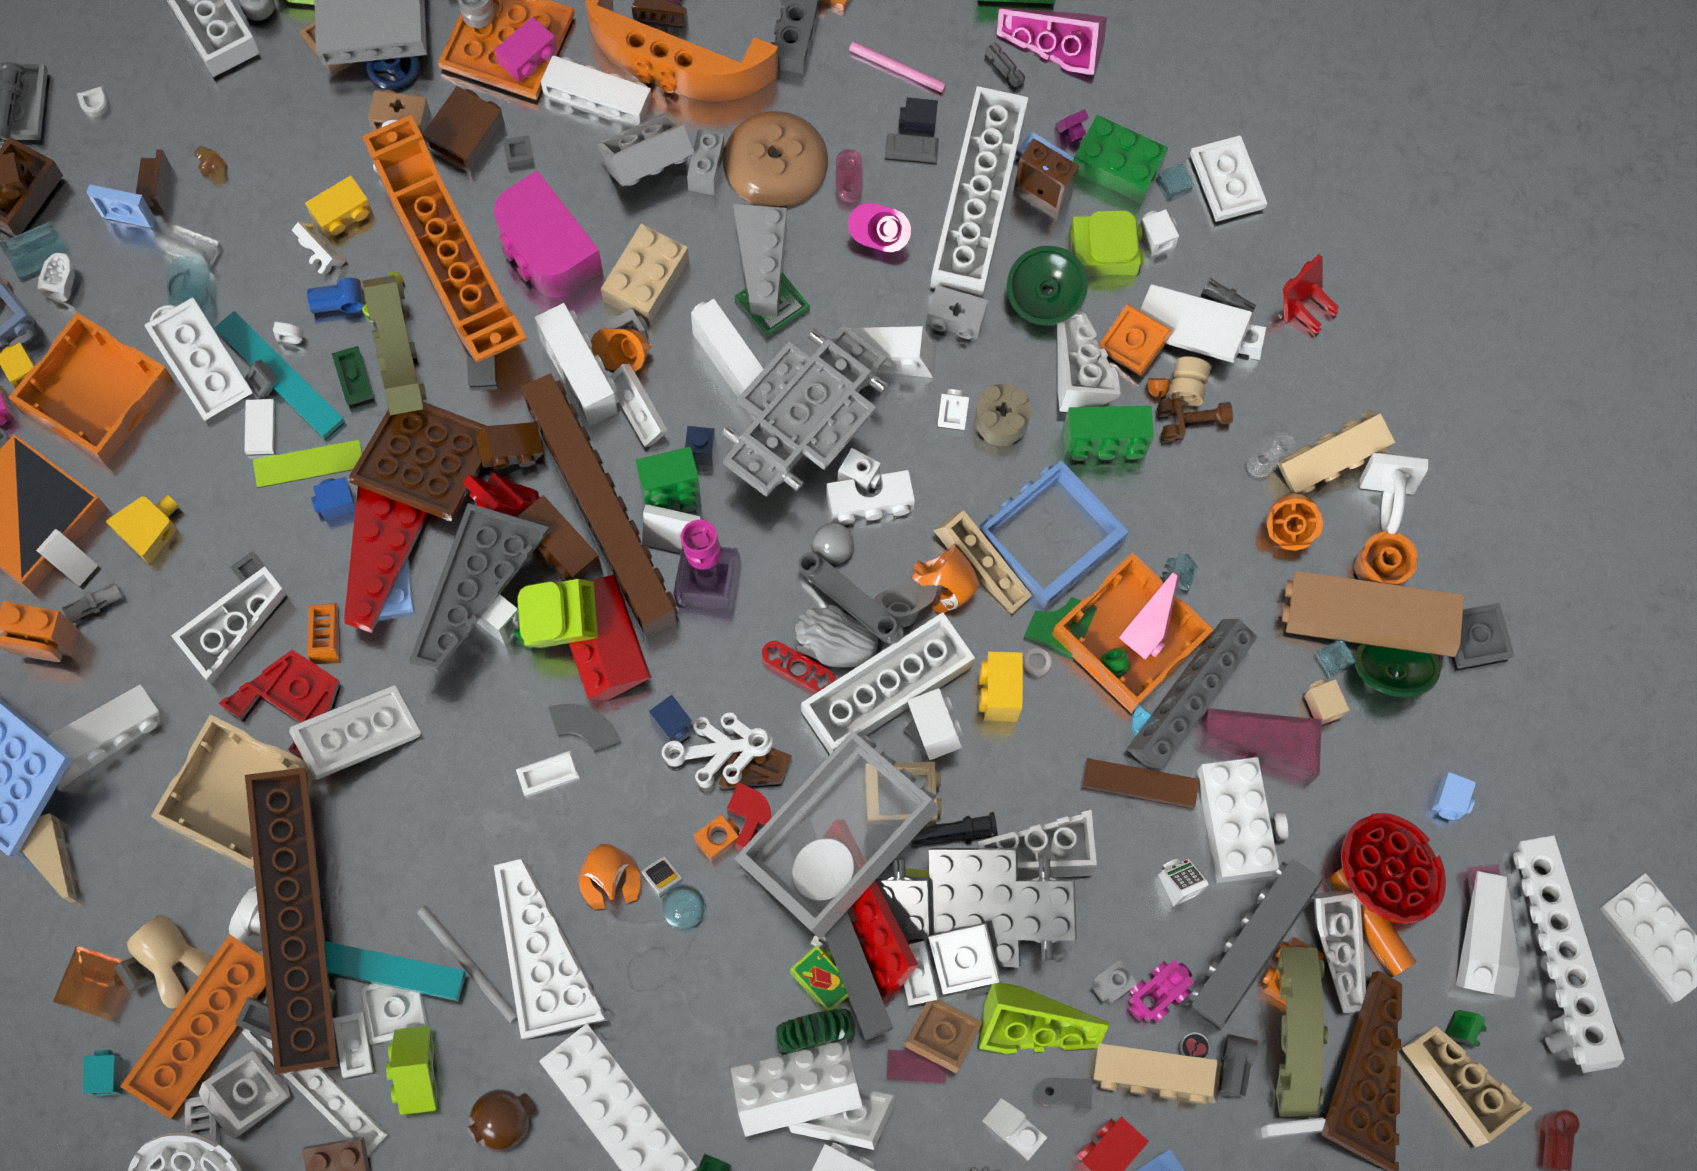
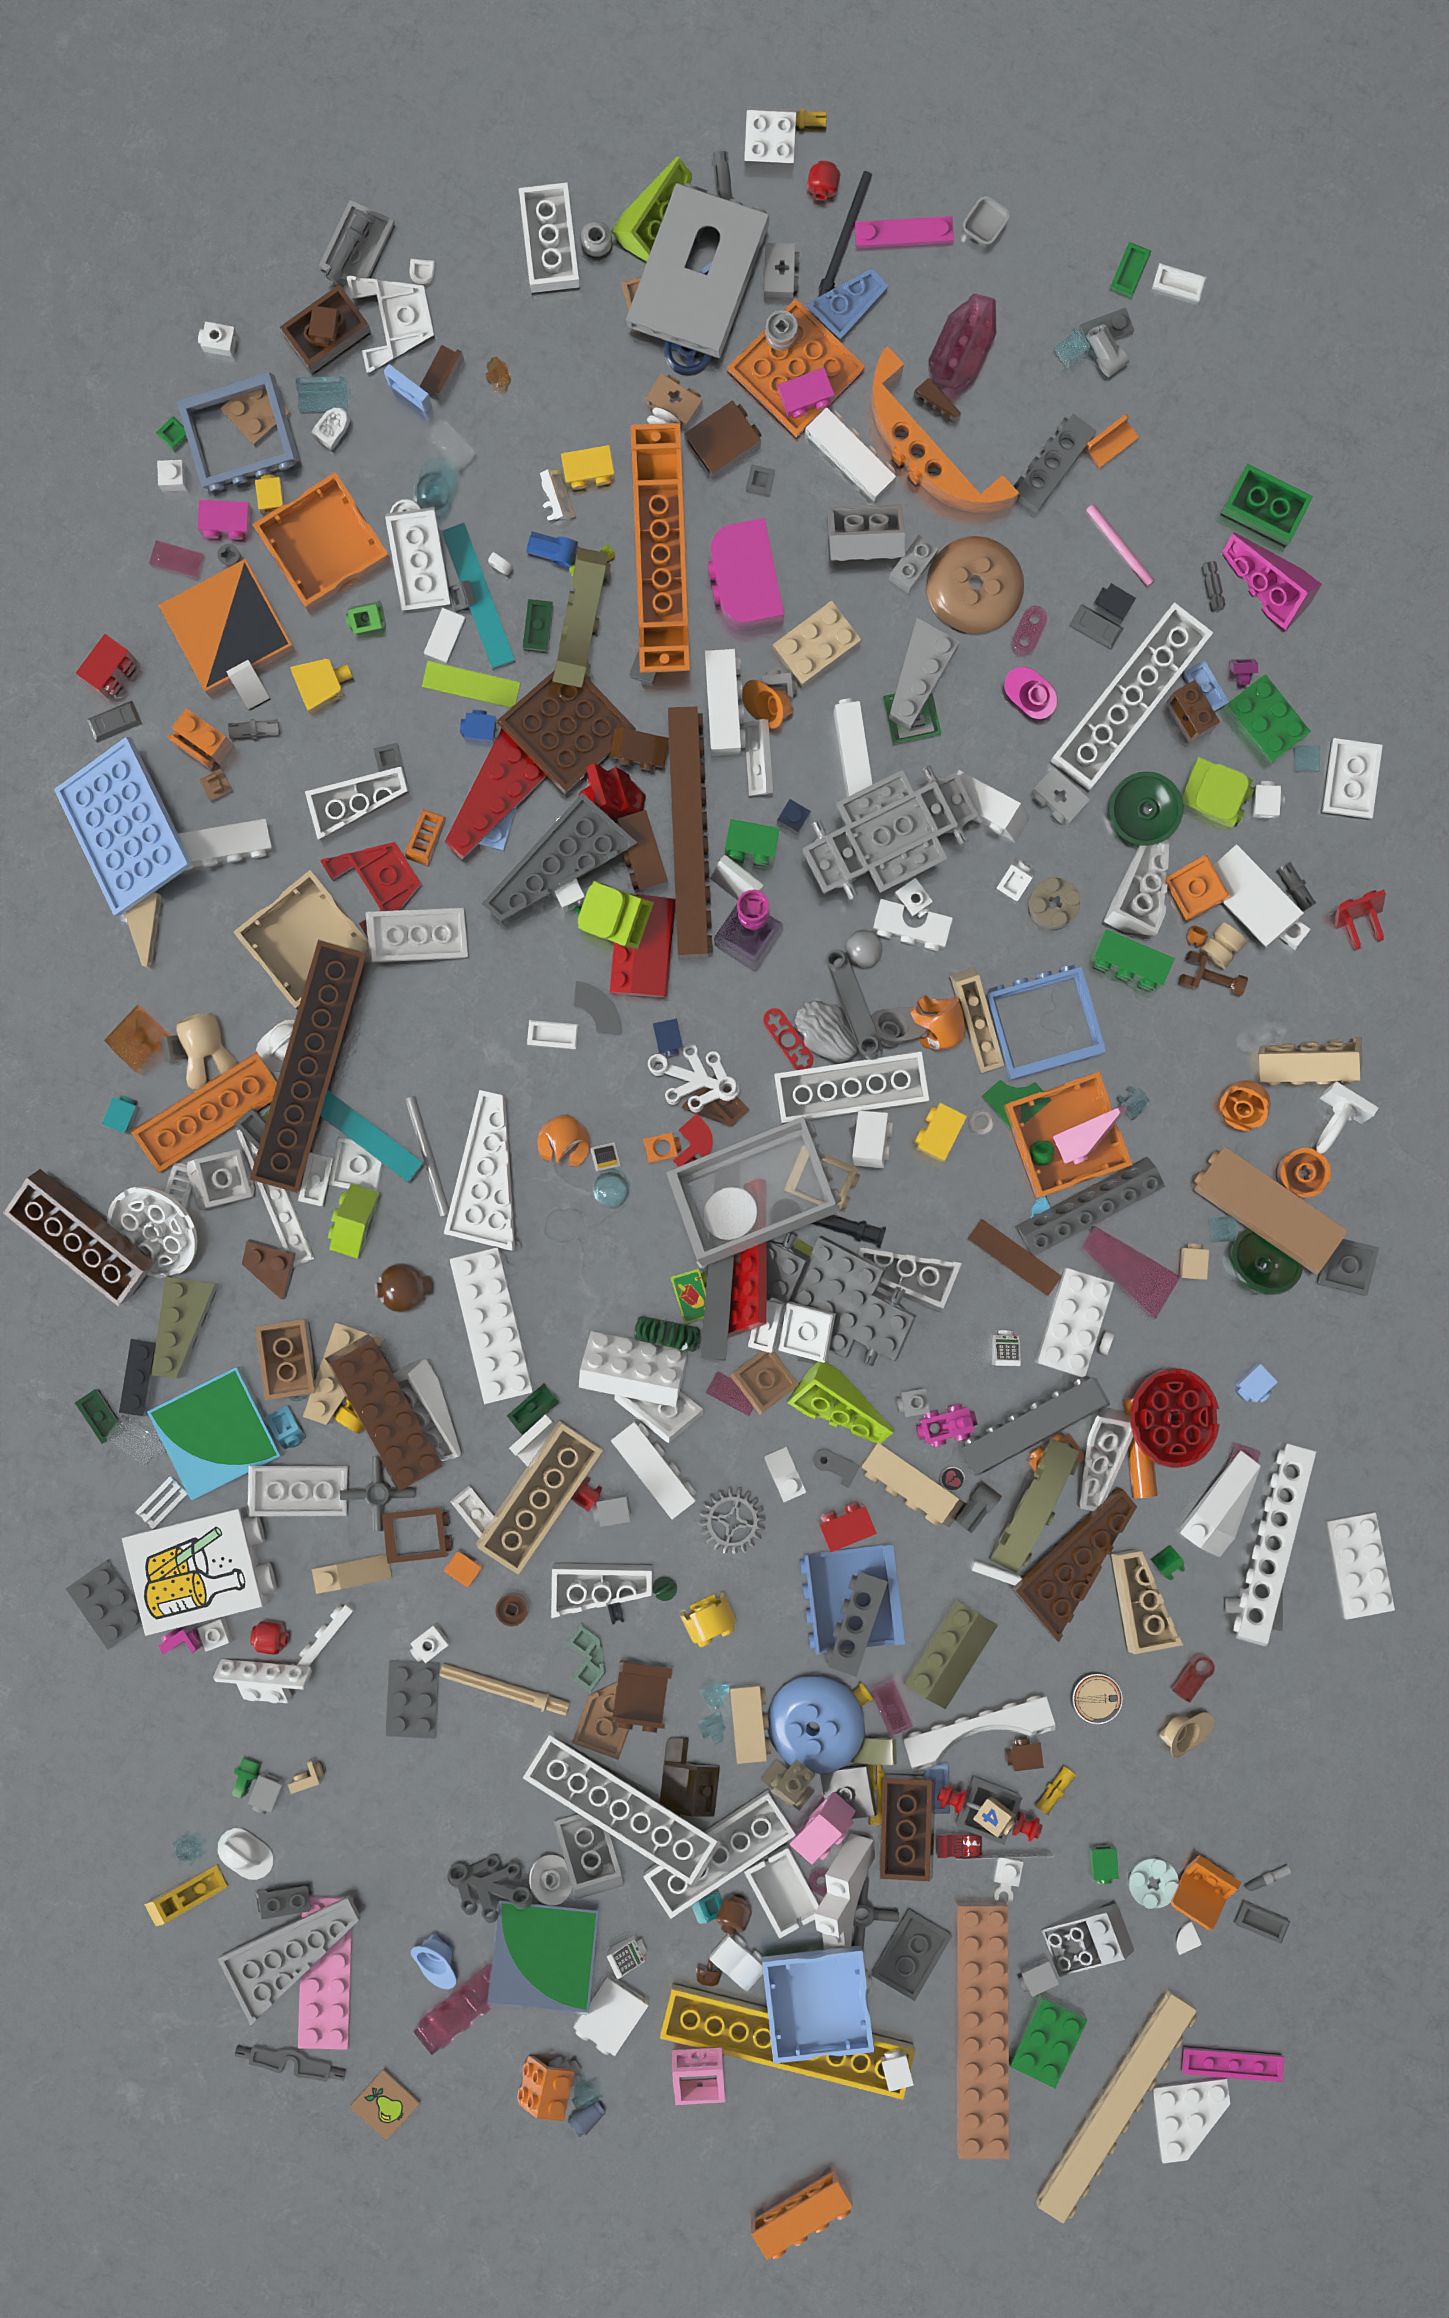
camera: 30 degrees right, 15 degrees up
none -> medium nougat tile [199,768,233,802]
none -> bright green brick [346,600,386,634]
none -> white wing [347,276,434,373]

